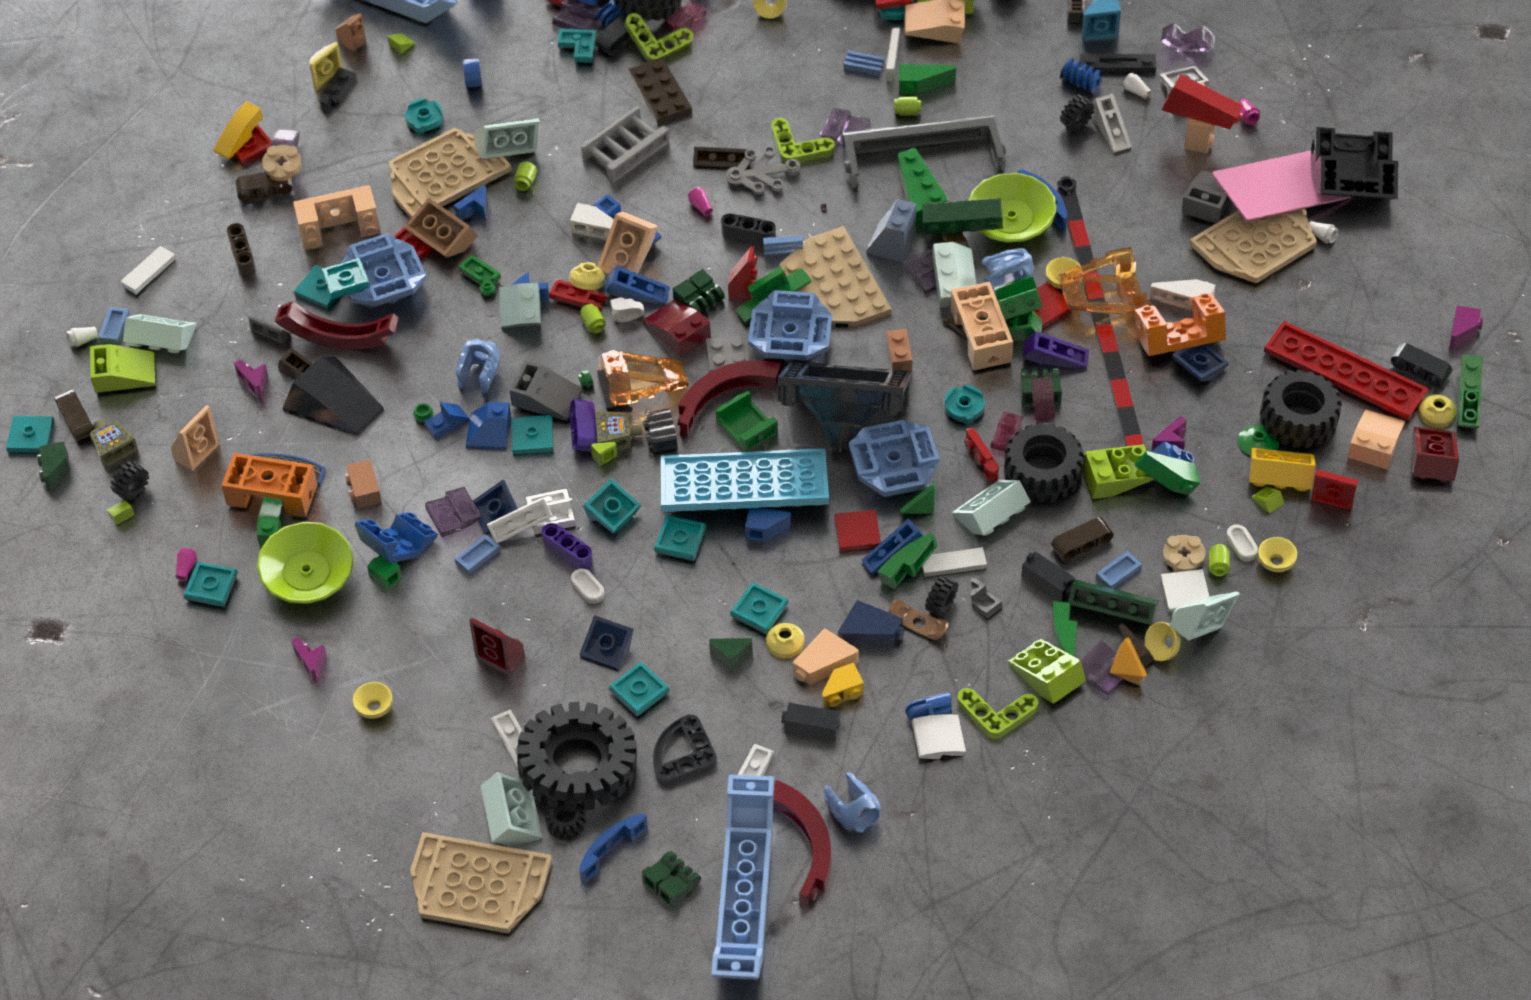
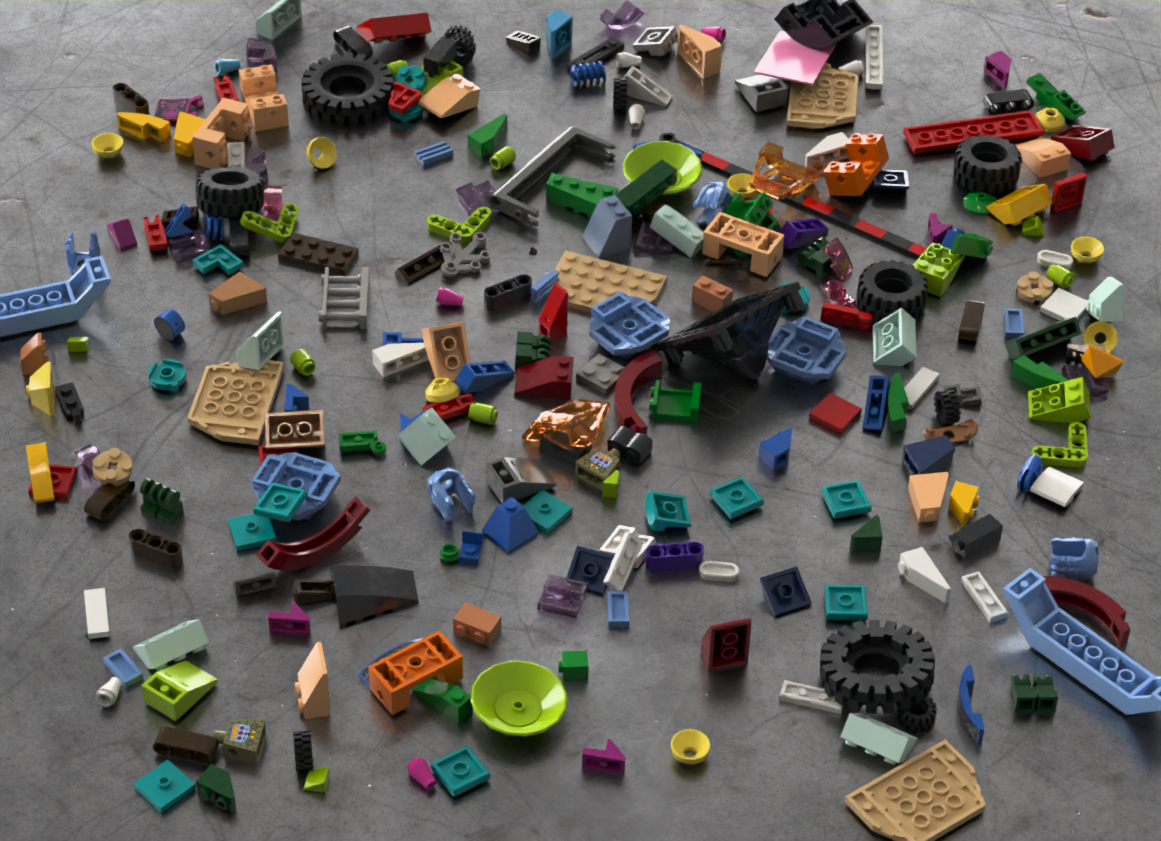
camera: 50 degrees left, 10 degrees down
light nougat plate [293,185,381,250] -> none
blue slope [354,512,438,563] -> none
dark purple beam [569,399,597,452] -> none
green plate [578,370,594,389] -> none
white rock [610,297,644,323] -> none
black beam [653,714,717,786] -> none
medium azure plate [661,448,829,512] -> none
green bracket [736,266,812,323] -> none
light yellow piece [766,623,805,659] -> none
white tile [886,28,900,82] -> none
green slope [900,482,936,514] -> none
black brick [1021,551,1075,602] -> none
red slope [1161,74,1243,129] -> none
none -> dark green legs [140,478,184,525]
none -> medium nougat slope [209,272,267,315]
none -> white cone [628,104,645,129]
none -> white plate [865,25,883,90]
none -> white slope [898,547,951,603]

